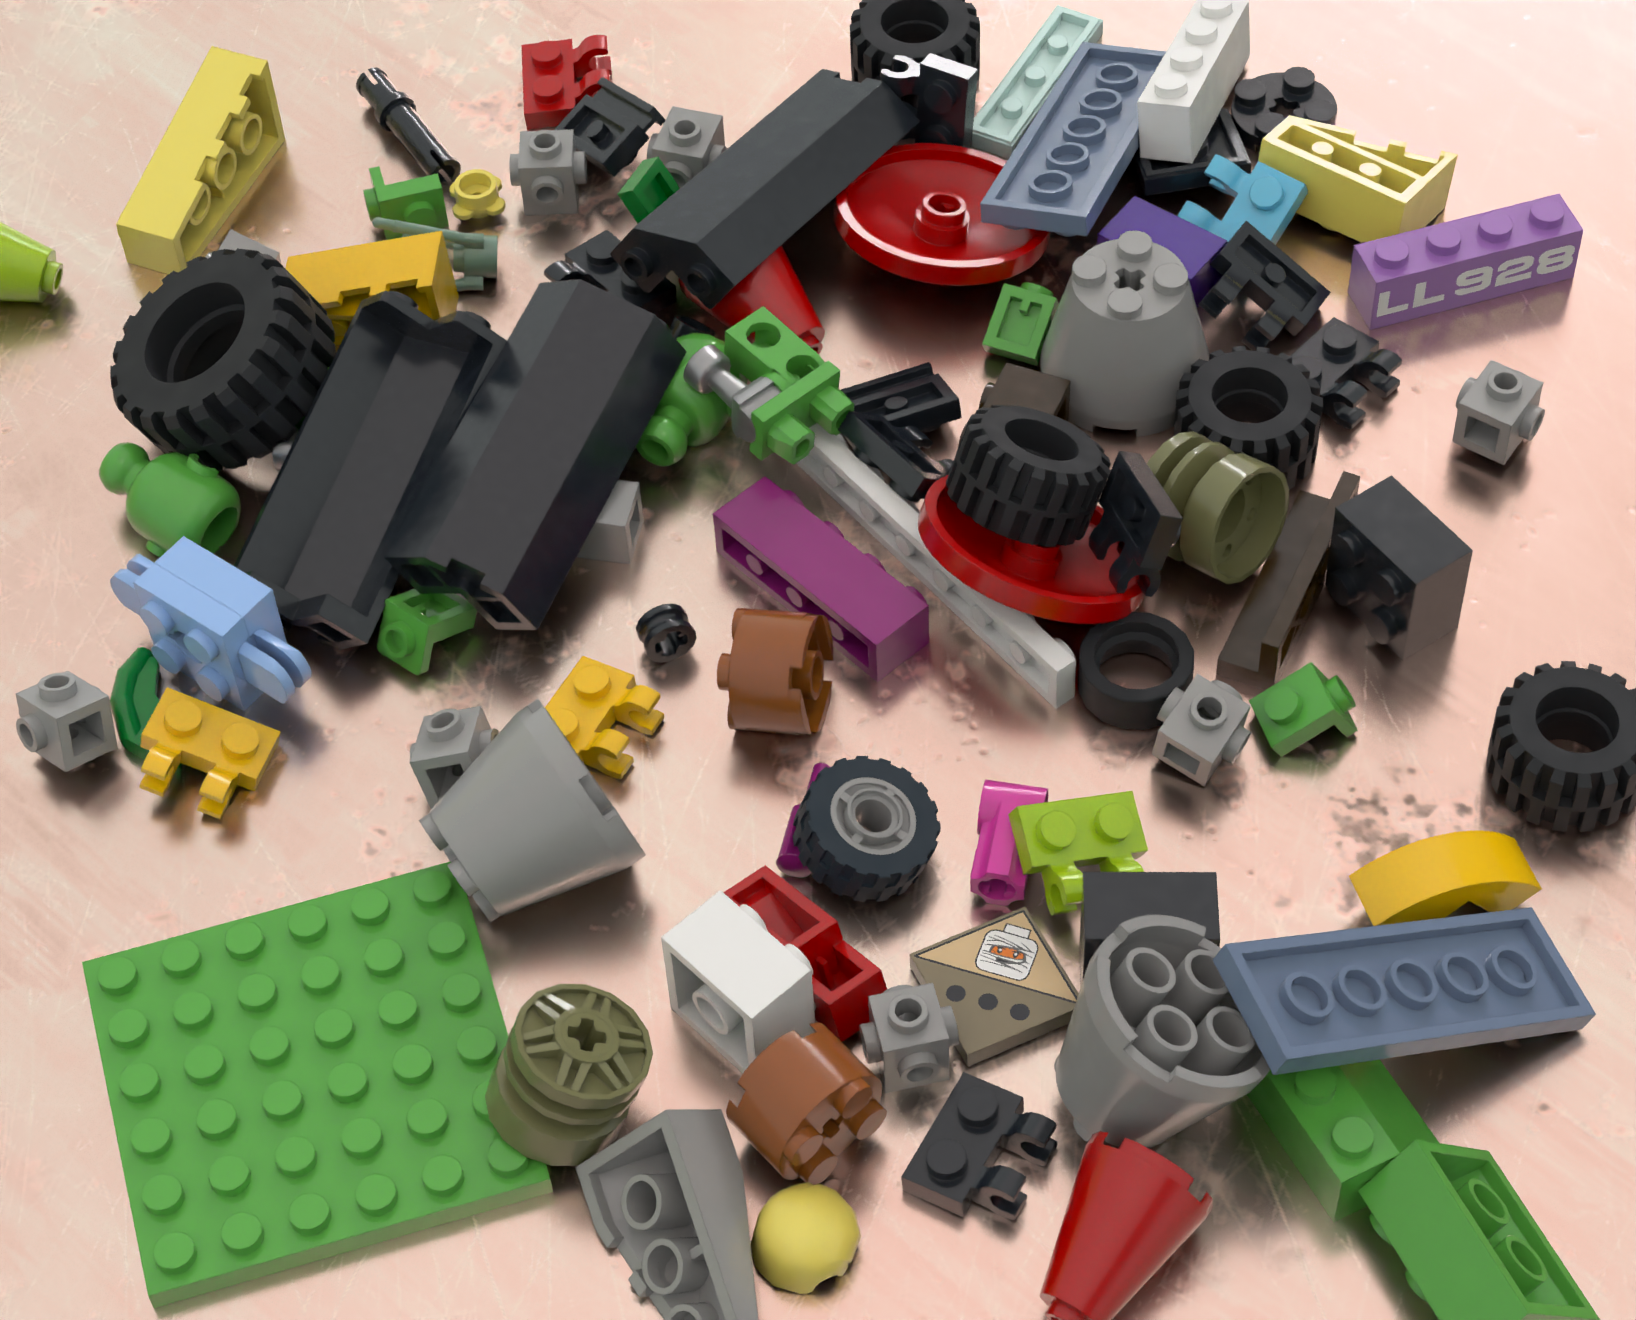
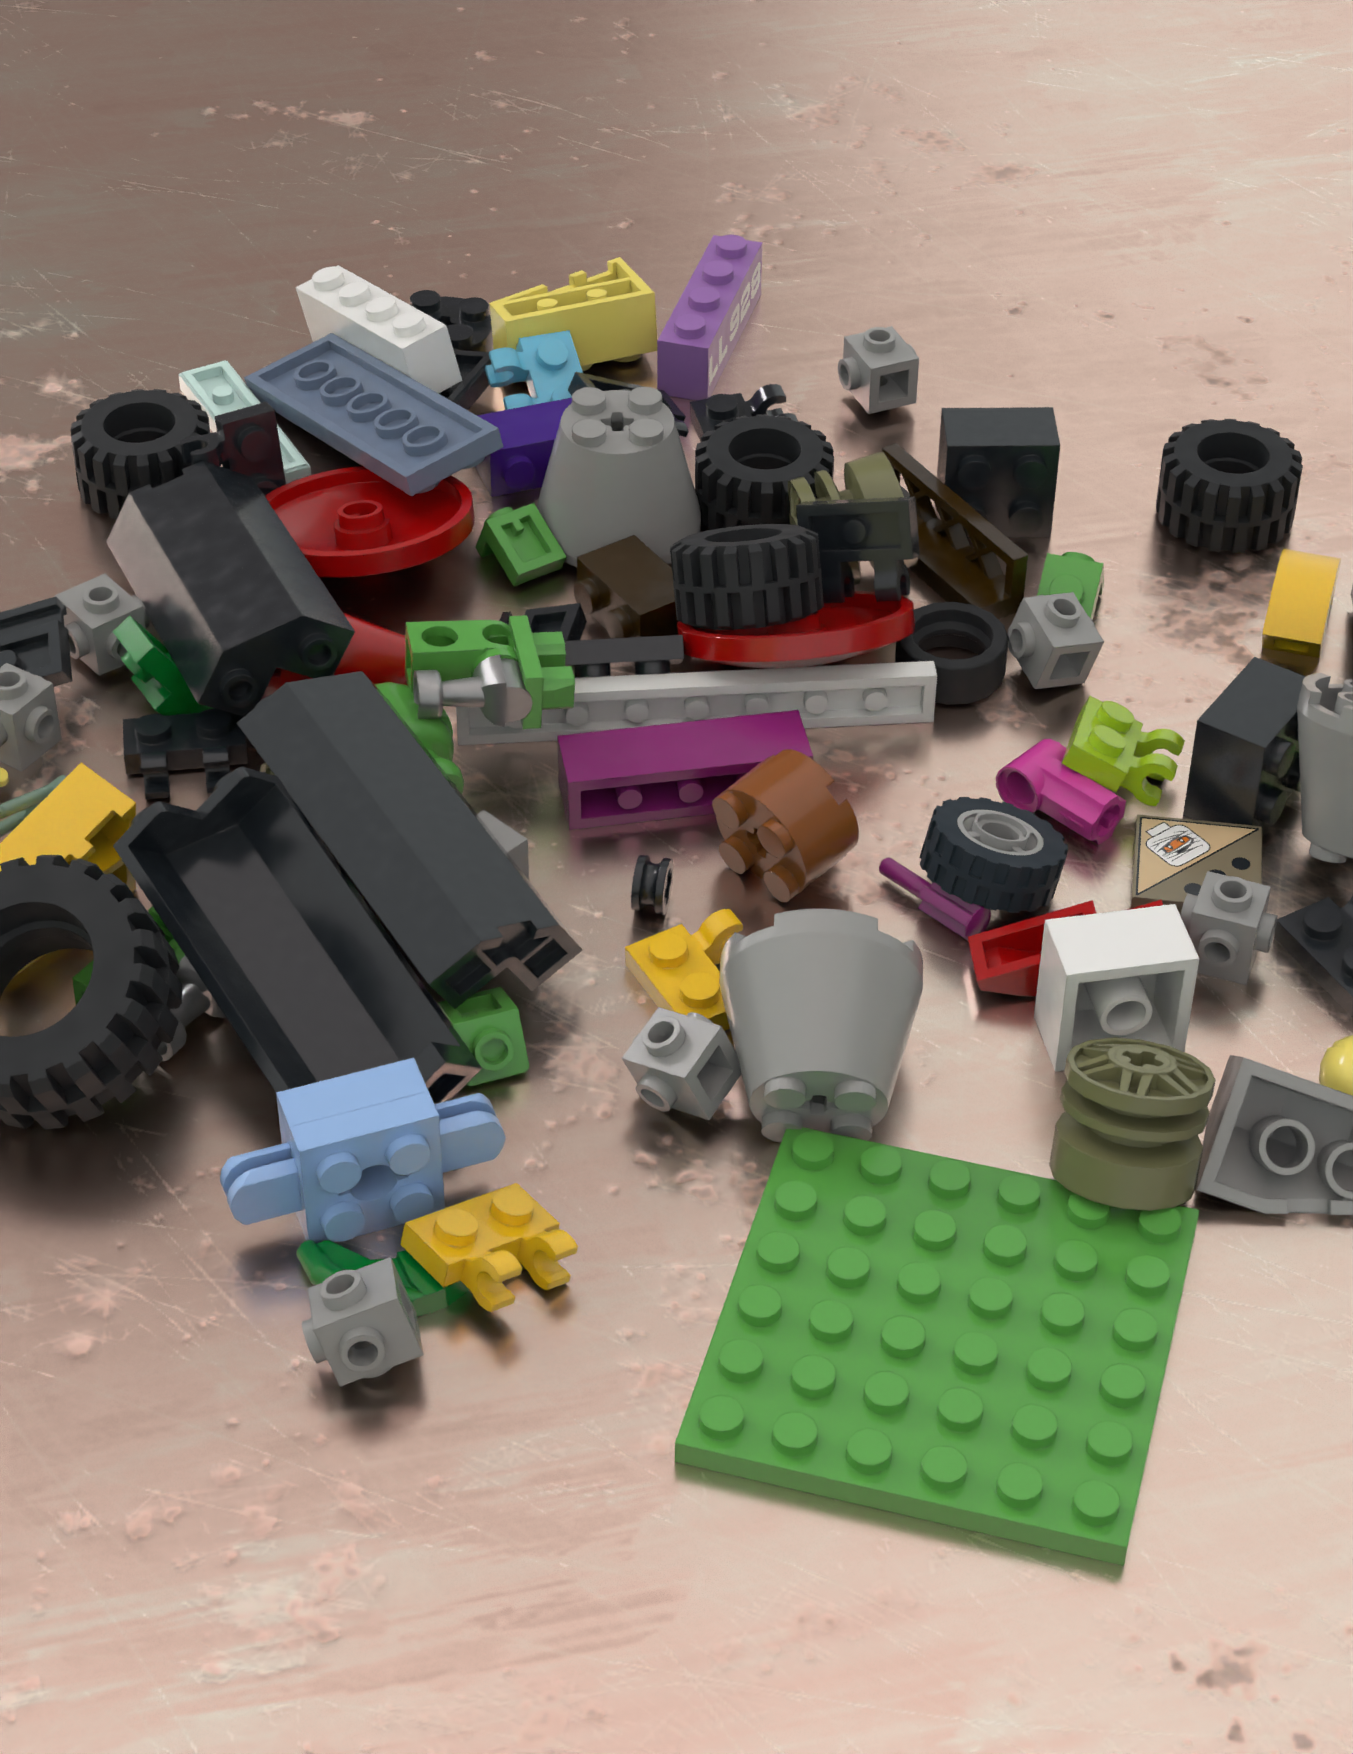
camera: 60 degrees left, 10 degrees down
bright green piece [99,442,241,557] -> none
dark orange brick [726,1022,887,1185] -> none

